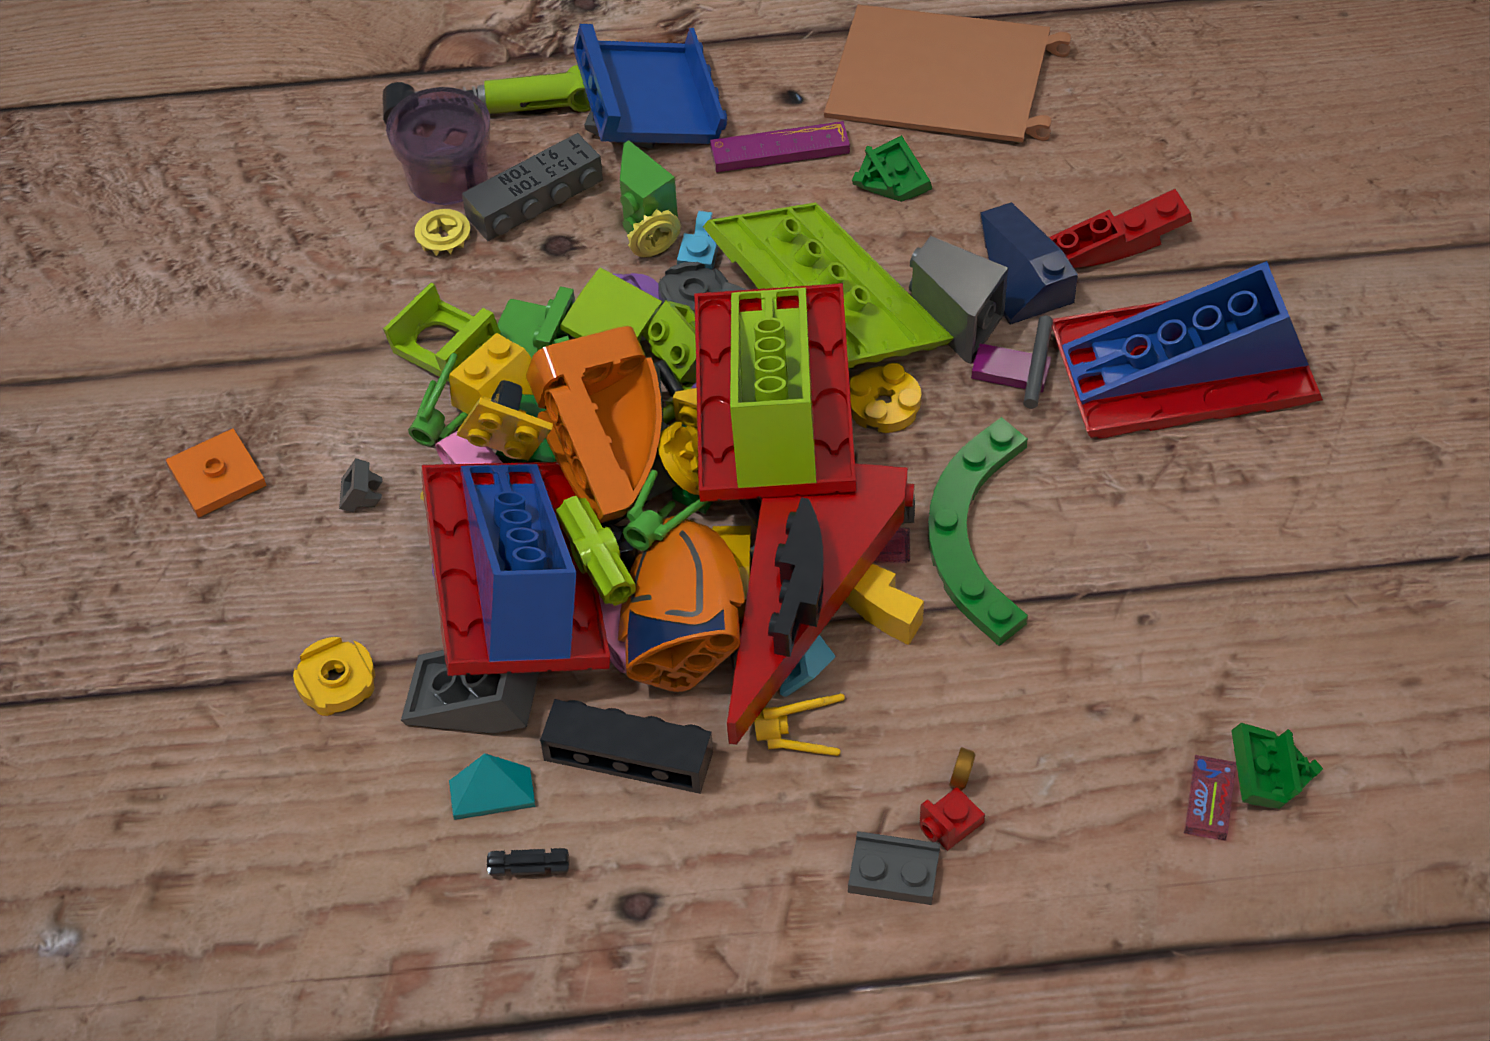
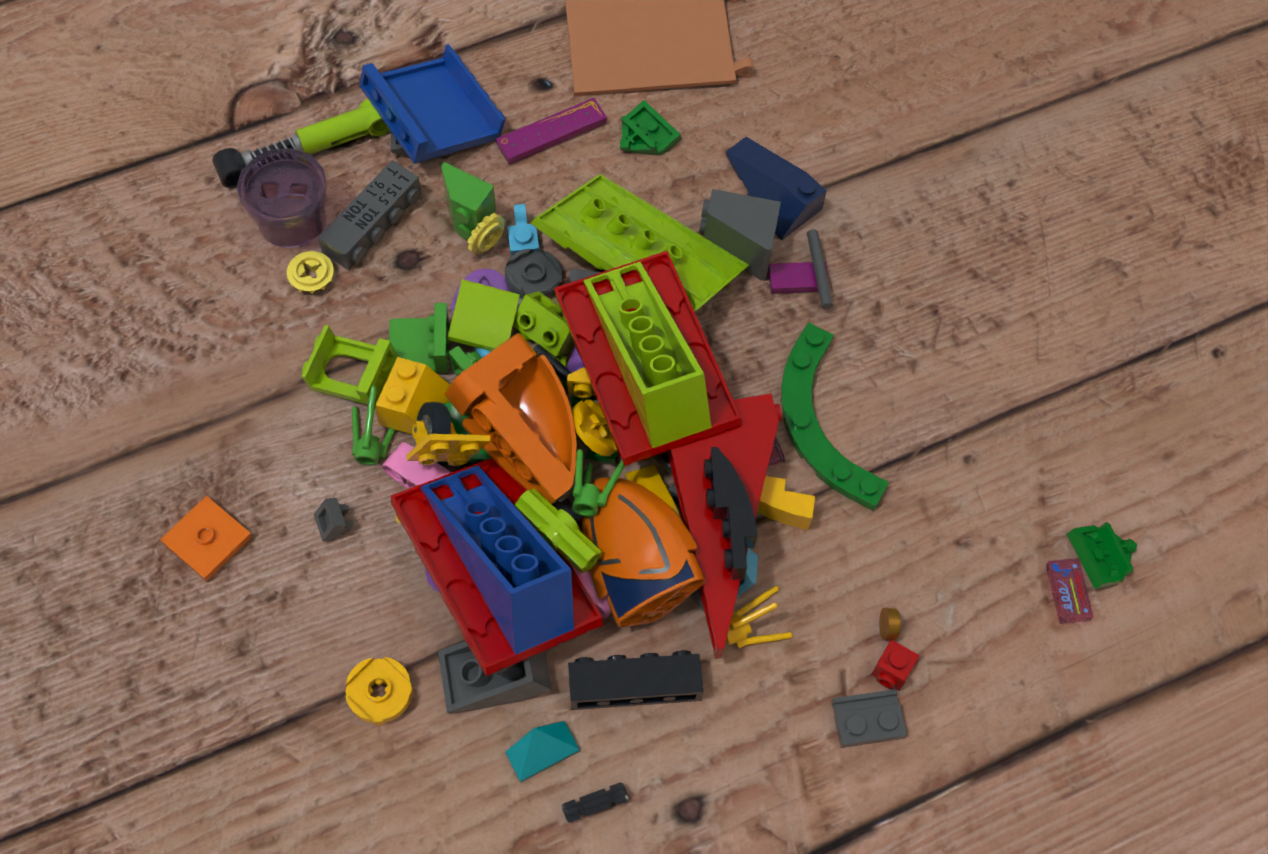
camera: 25 degrees left, 10 degrees up
yellow plate [850,363,922,433] -> none
red slope [1049,189,1192,268] -> none
blue piece [1052,261,1323,438] -> none

